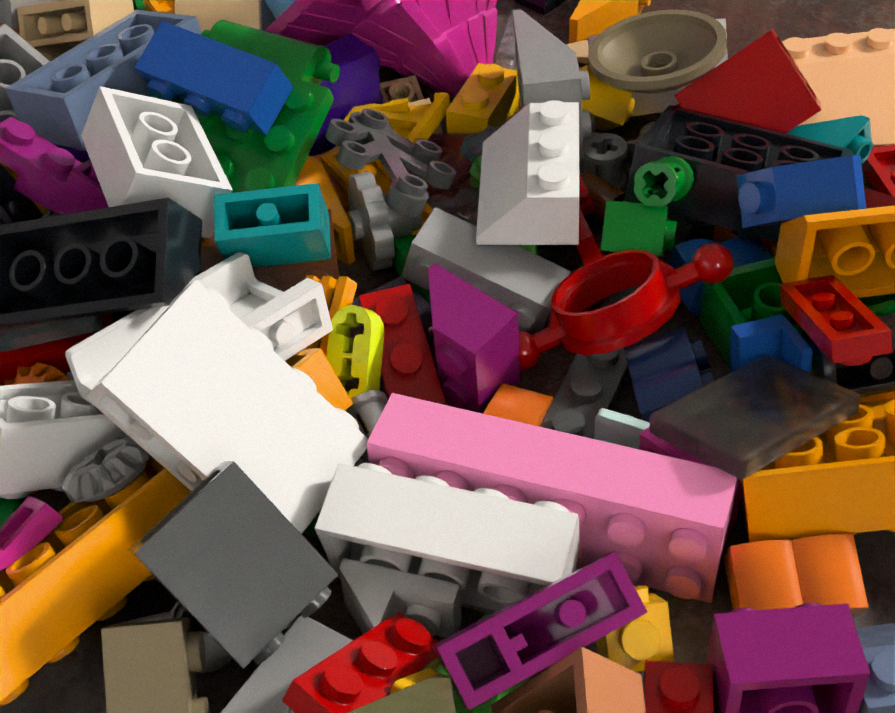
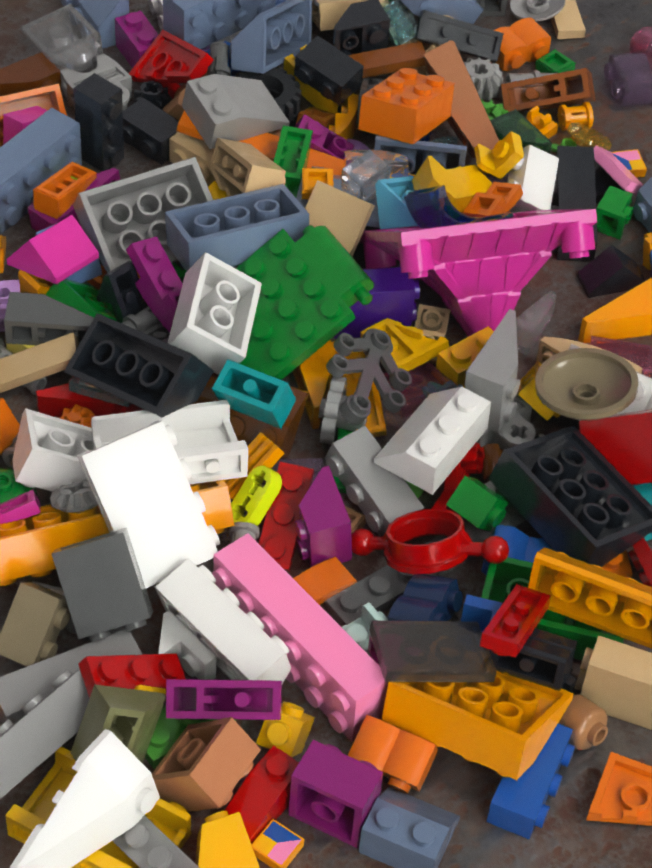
camera: 25 degrees right, 5 degrees up
blue brick [134,21,293,135] -> none
green bush [634,156,694,207] -> none
blue slope [737,155,866,228] -> none

